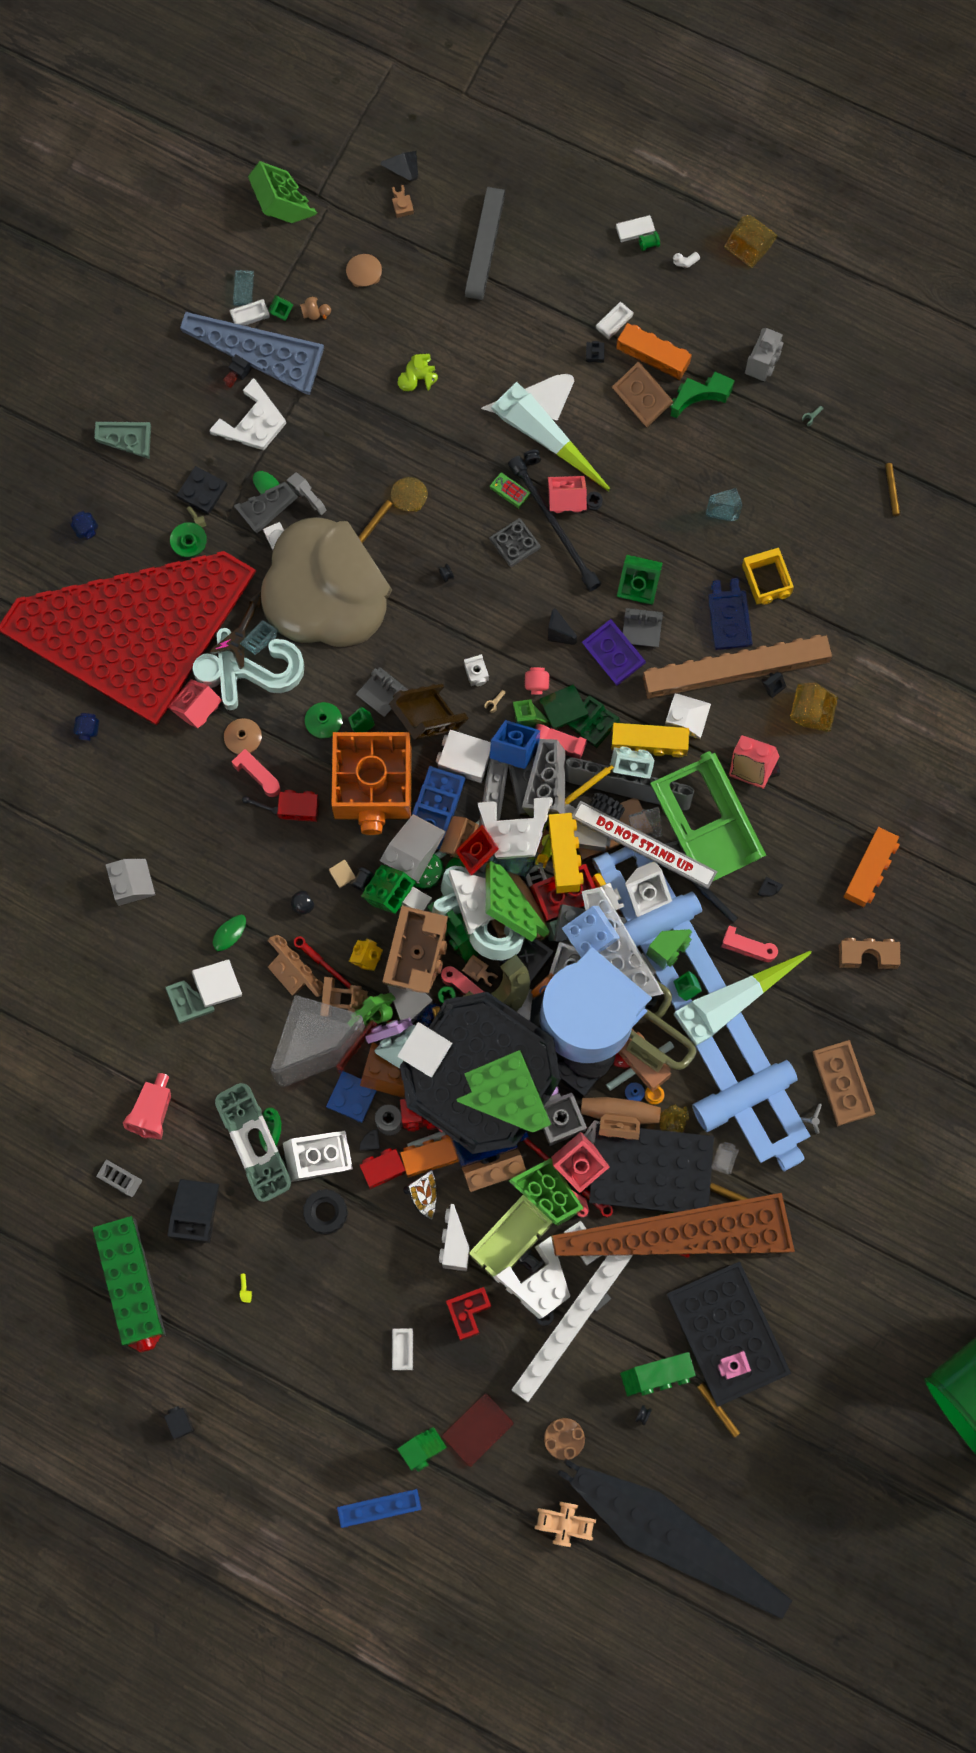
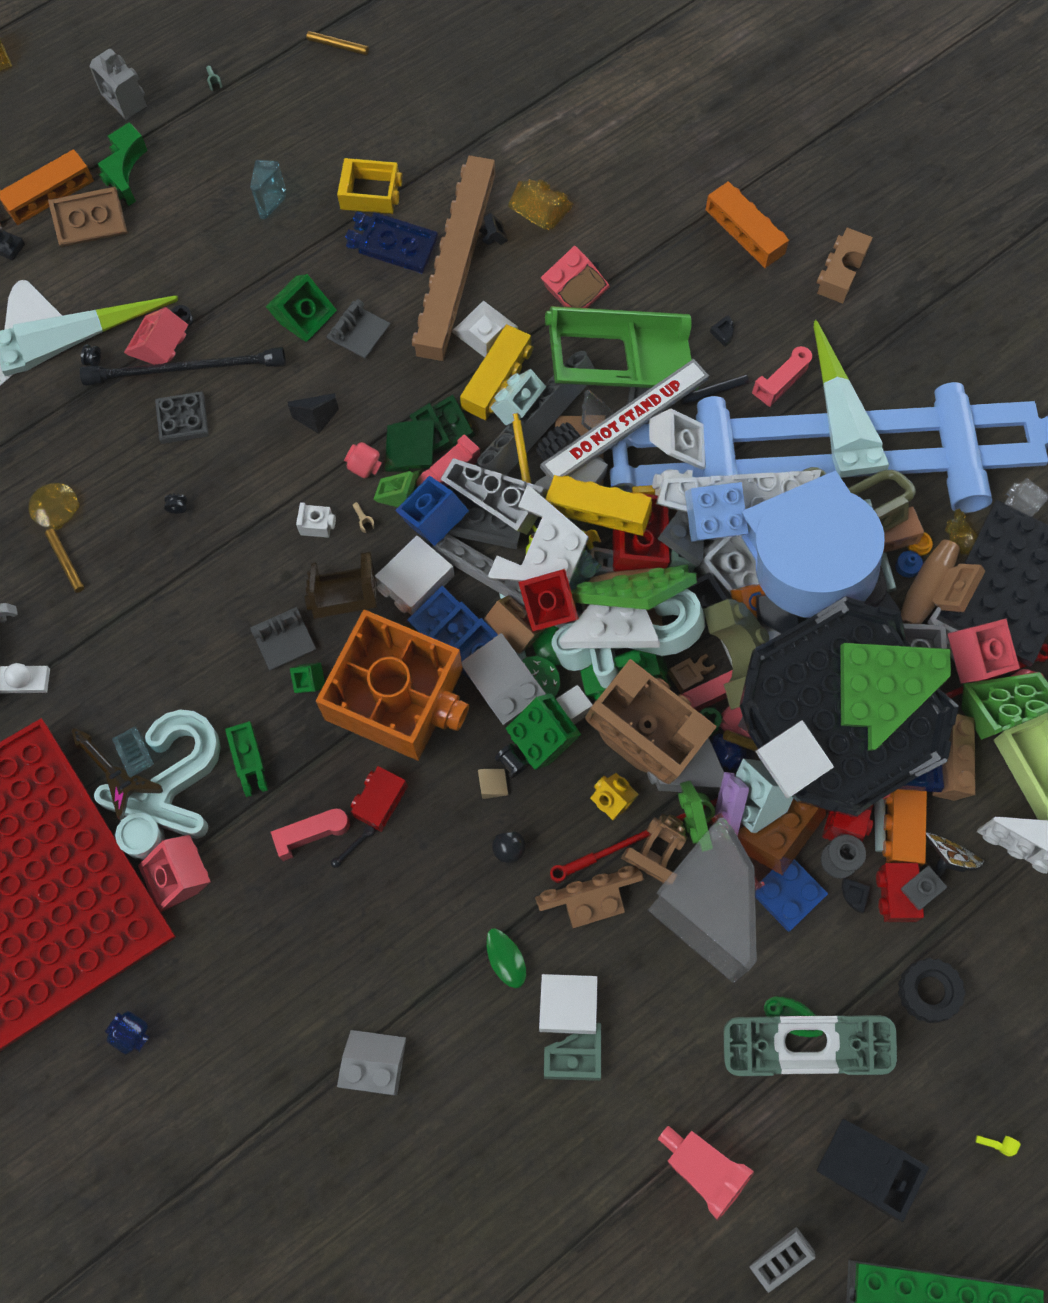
camera: 65 degrees left, 5 degrees down
medium nougat dish [224,718,262,755] -> none
dark tan plant [261,517,392,647] -> none
white slope [283,1131,353,1182] -> none
green dish [305,702,342,739] -> none
tile [490,473,530,508] -> none
dark purple plate [582,619,646,686] -> none
bright green slope [646,929,692,969] -> none
green slope [673,971,702,1001] -> none
light grey plant [800,1104,822,1134] -> none
medium nougat tile [812,1040,875,1127] -> none
none -> green hinge [225,721,268,797]
none -> dark grey bracket [901,866,947,910]

